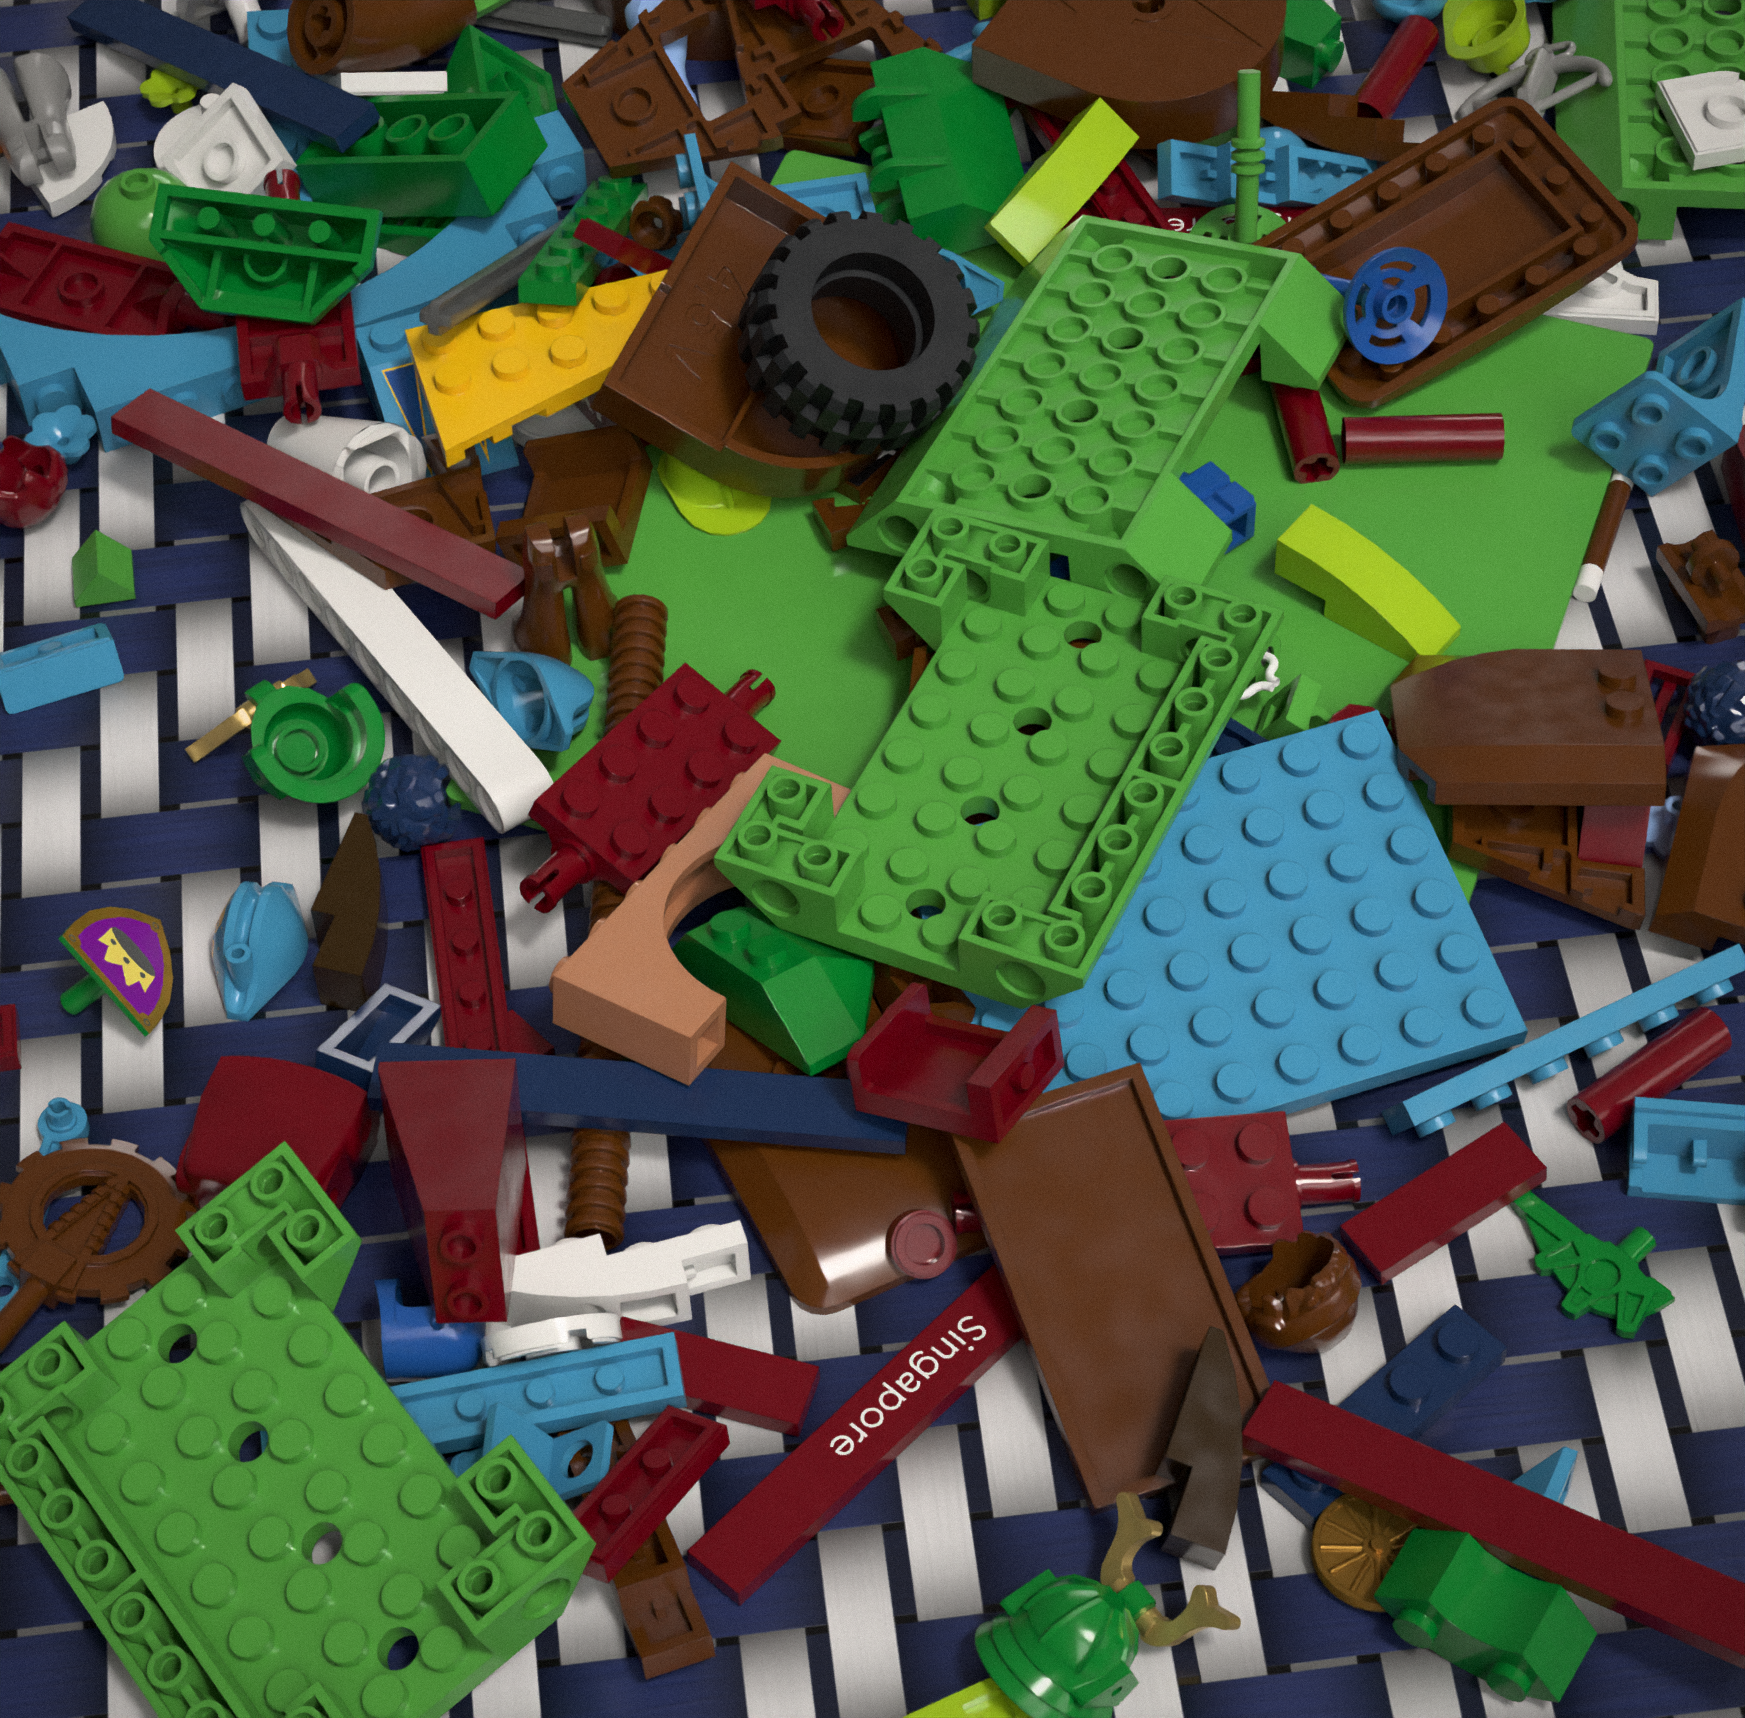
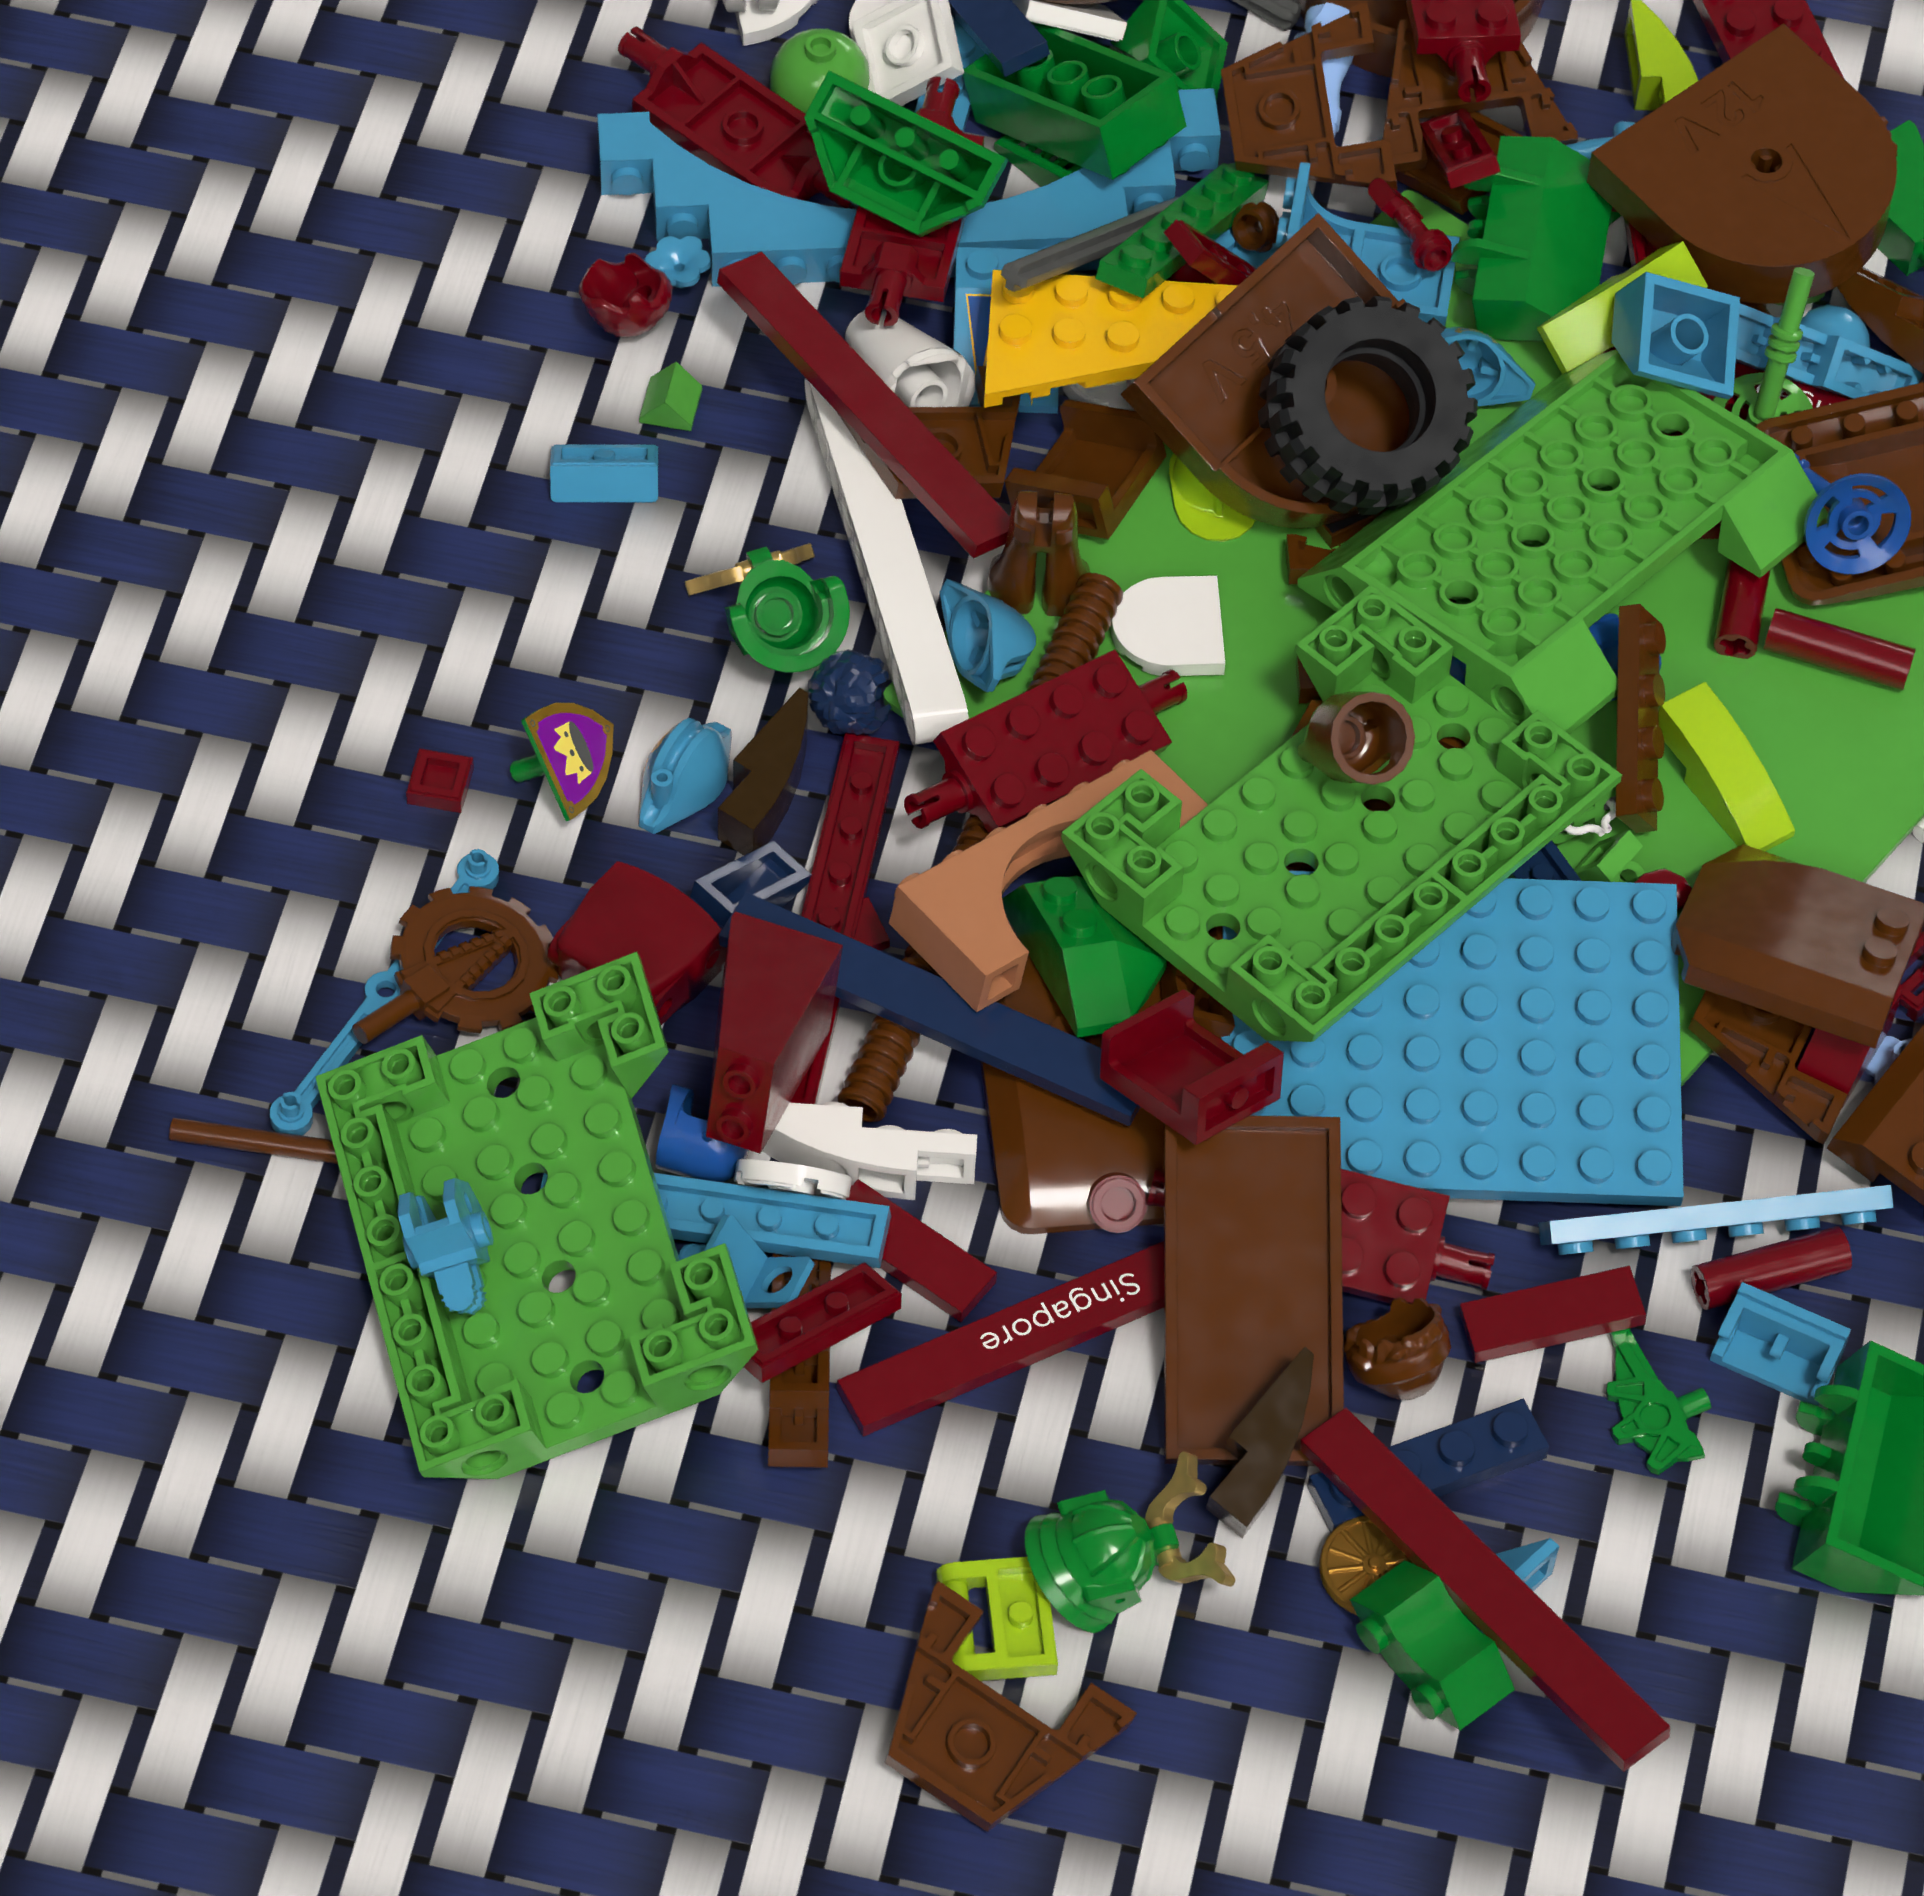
camera: 15 degrees right, 5 degrees up
none -> dark azure hinge [398,1178,493,1315]
none -> white tile [1111,576,1225,676]
none -> piece [1298,691,1415,785]
none -> dark red hinge [1368,178,1452,271]
none -> dark red tile [1420,108,1501,189]
none -> dark azure slope [1611,272,1740,400]
none -> reddish brown plate [1616,604,1666,833]

